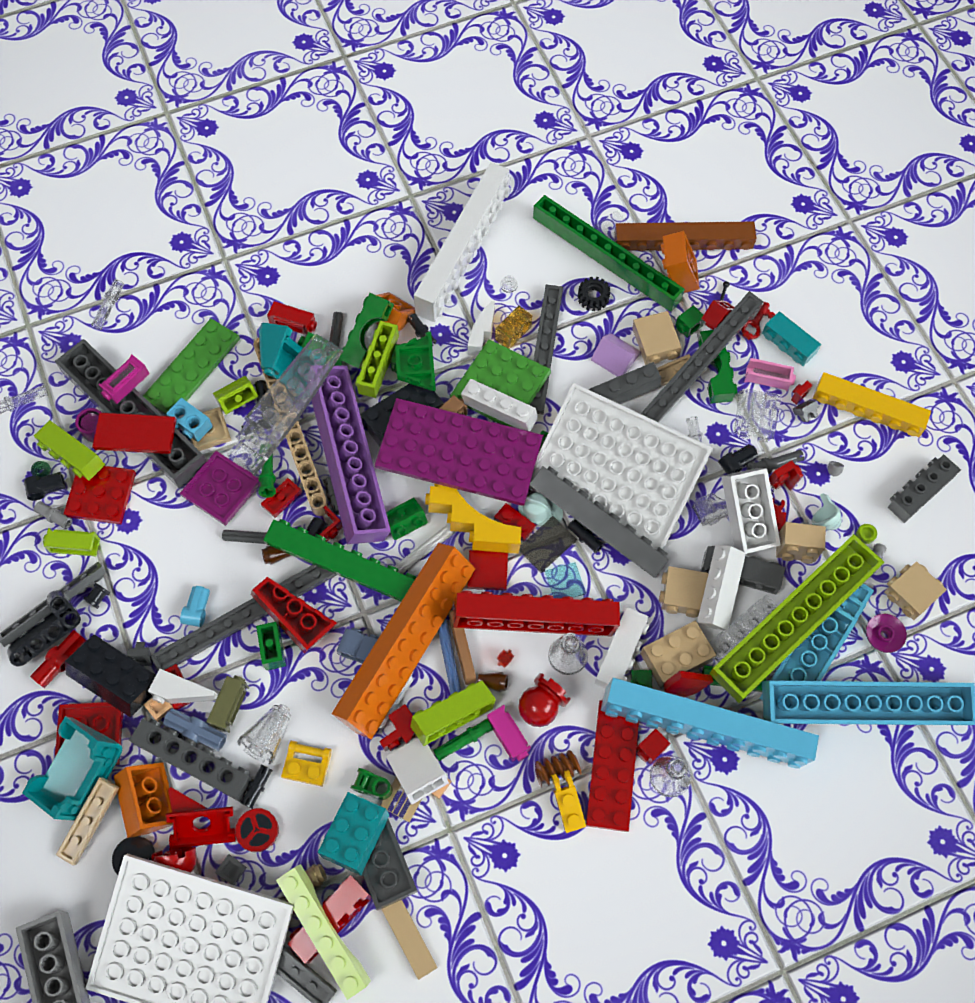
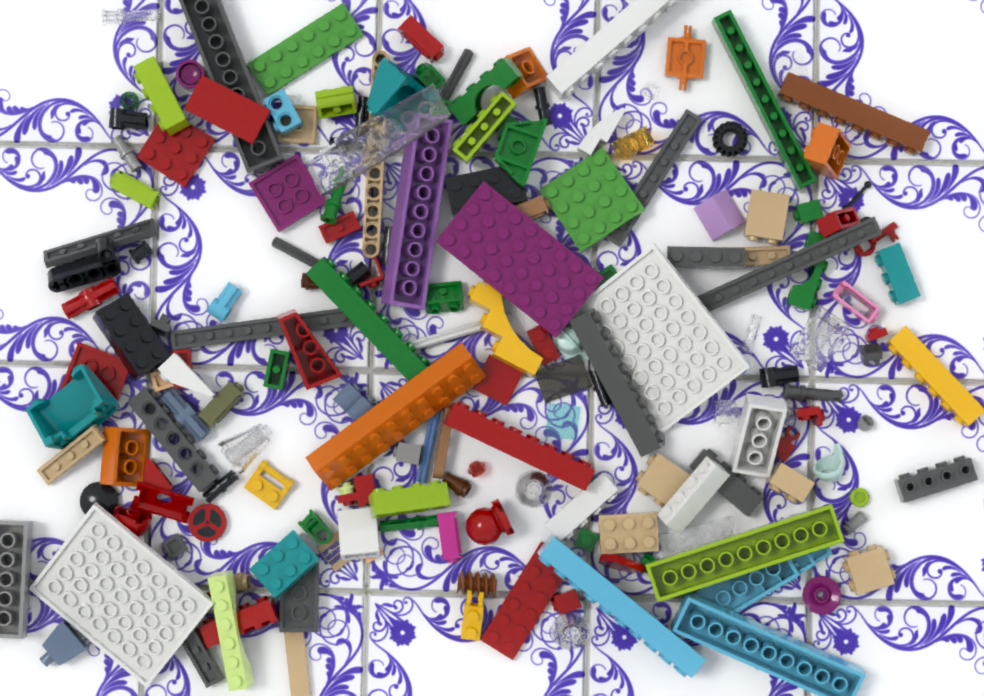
camera: 25 degrees right, 20 degrees up
dark pink window [98,354,150,404] -> none
white brick [461,379,538,432] -> none
none -> yellowish green plate [337,481,355,495]
none -> light grey brick [393,442,422,465]
none -> orange plate [664,25,706,91]

